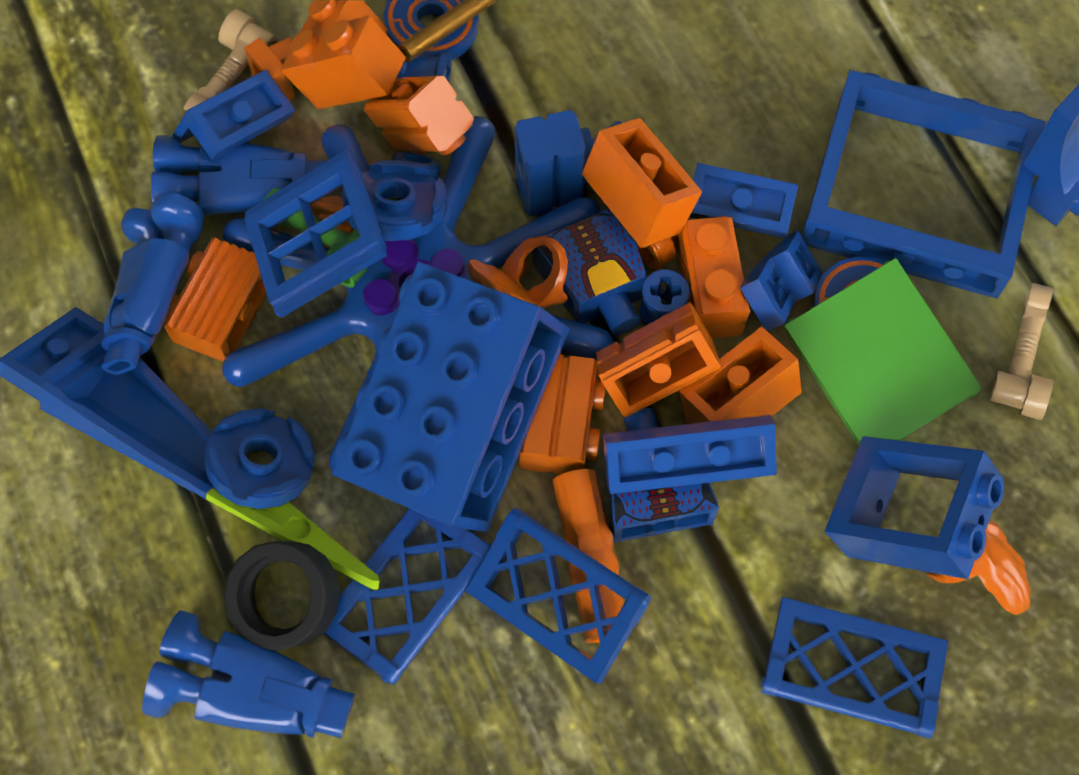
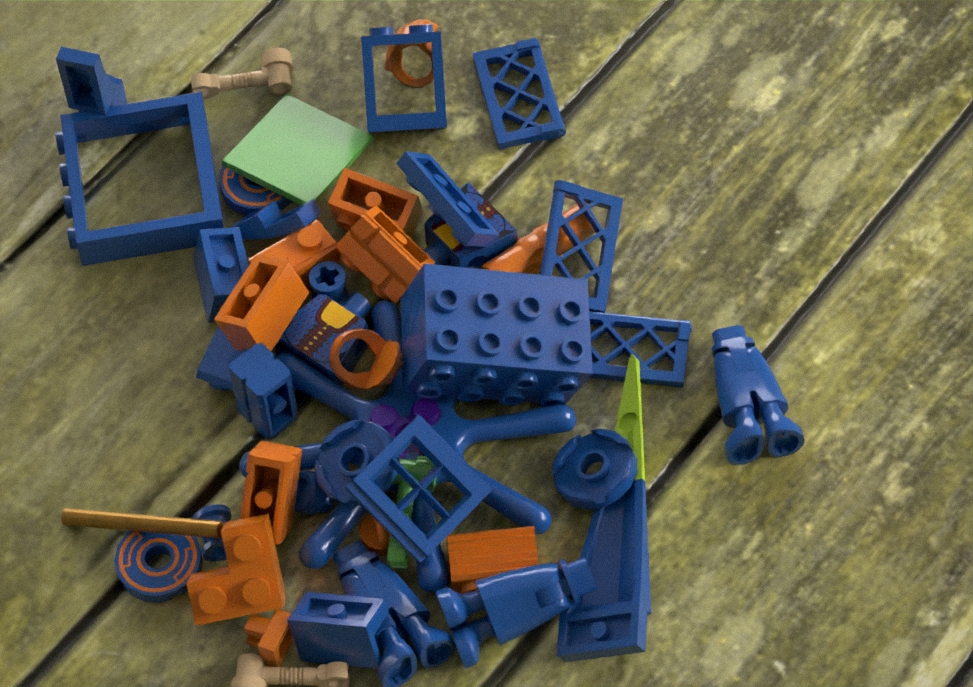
camera: 115 degrees left, 10 degrees down
black tyre [224,541,341,651] -> none

